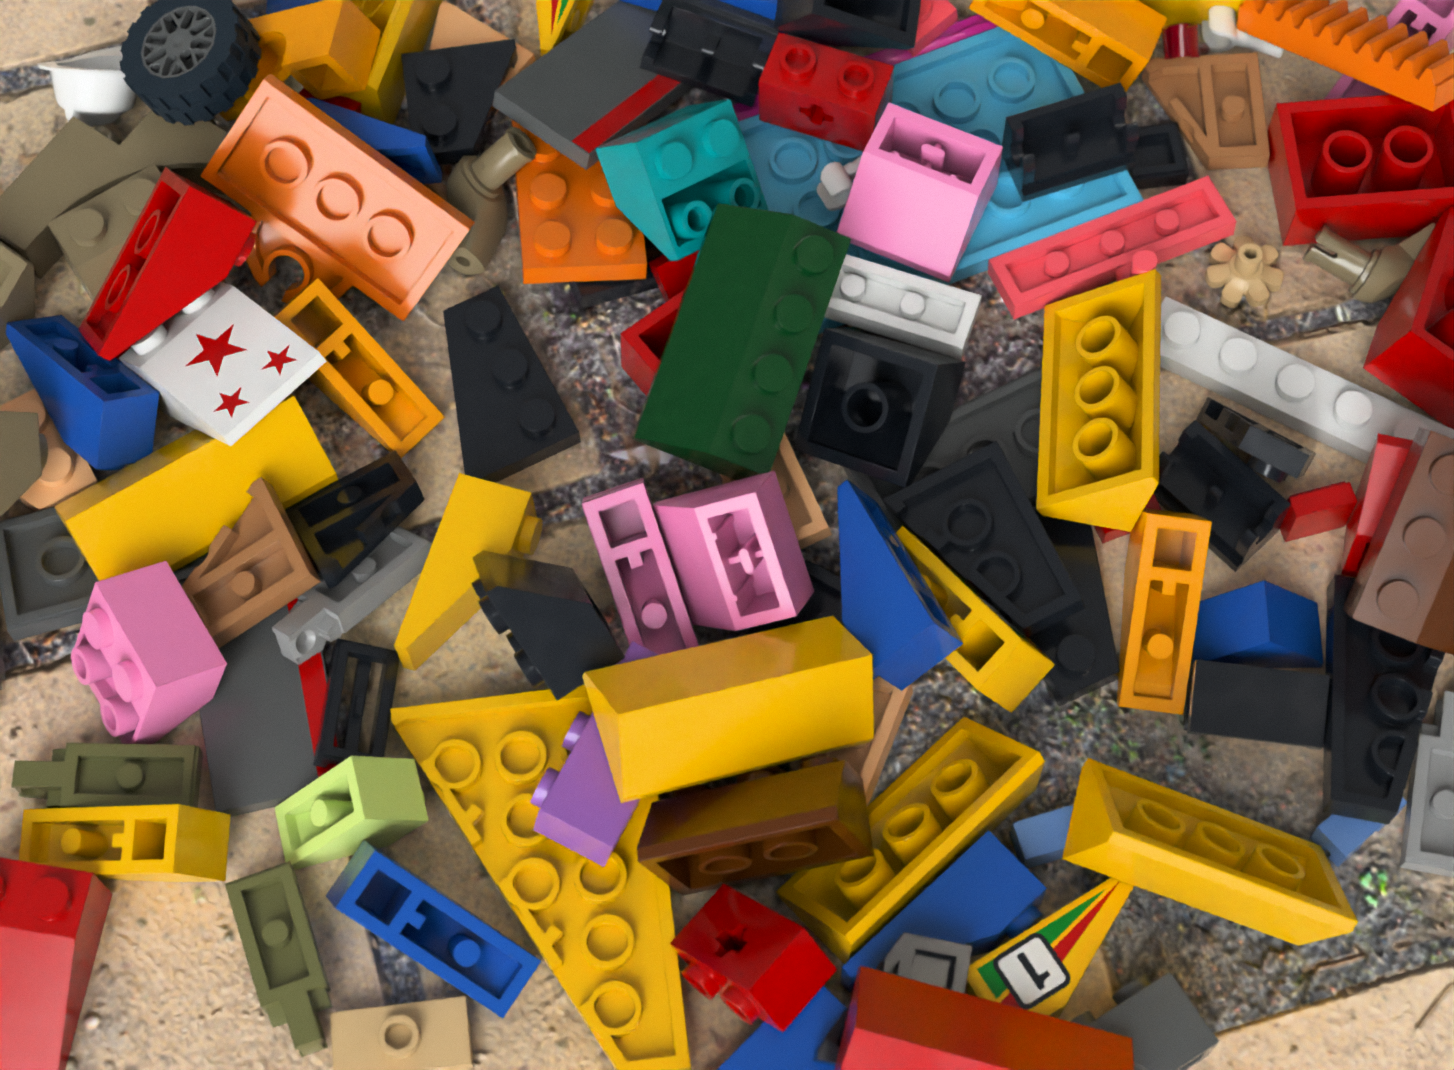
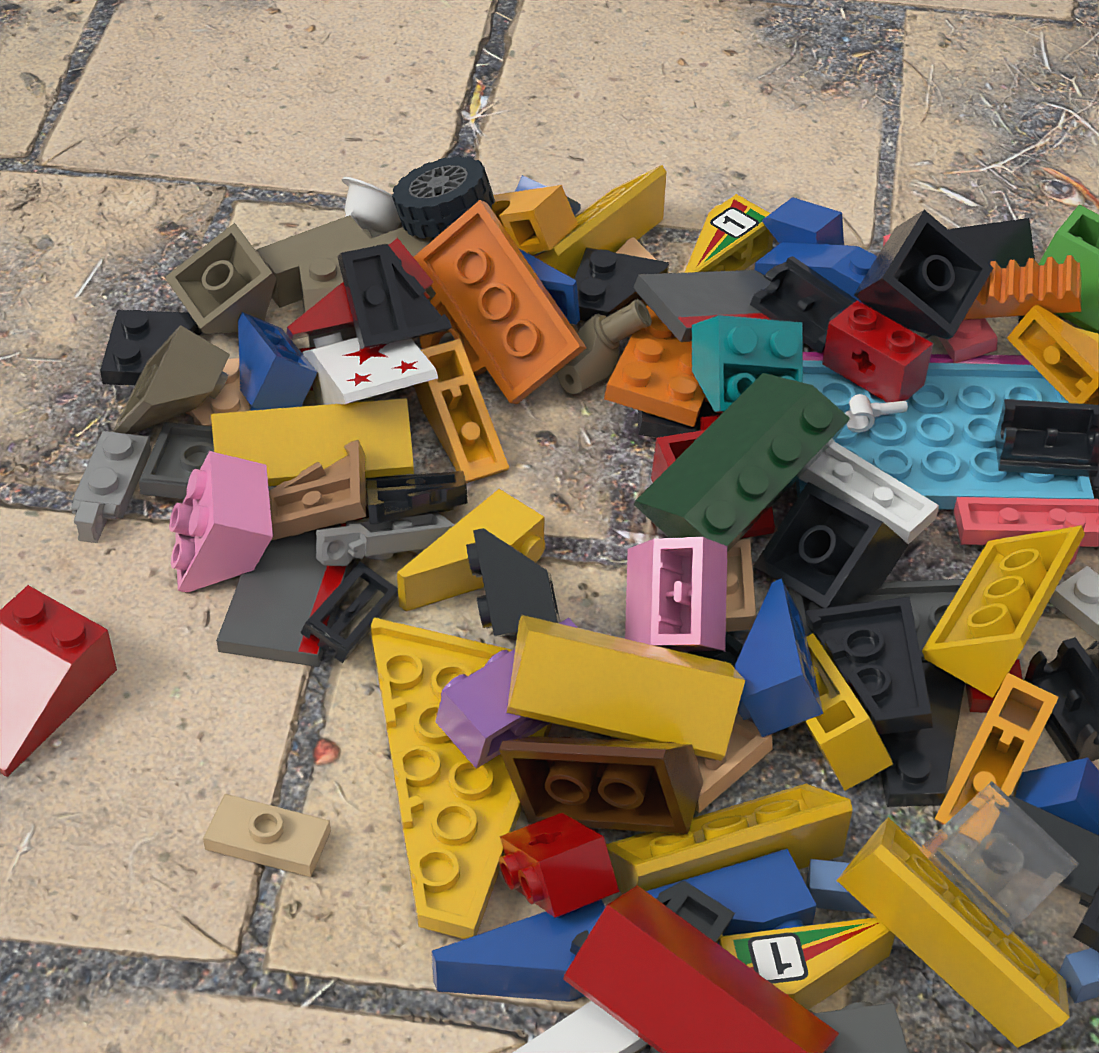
camera: 20 degrees right, 20 degrees down
olive hinge [12,742,203,808] -> none
yellow slope [19,804,231,882] -> none
olive hinge [225,861,332,1057] -> none
yellowish green slope [274,756,429,869] -> none
blue slope [326,840,541,1018] -> none
black wing [443,286,581,483] -> none
bright pink slope [582,478,699,655] -> none
bright pink slope [837,102,1003,283] -> none
none -> black wing [337,244,452,350]
none -> clear slope [919,781,1079,936]

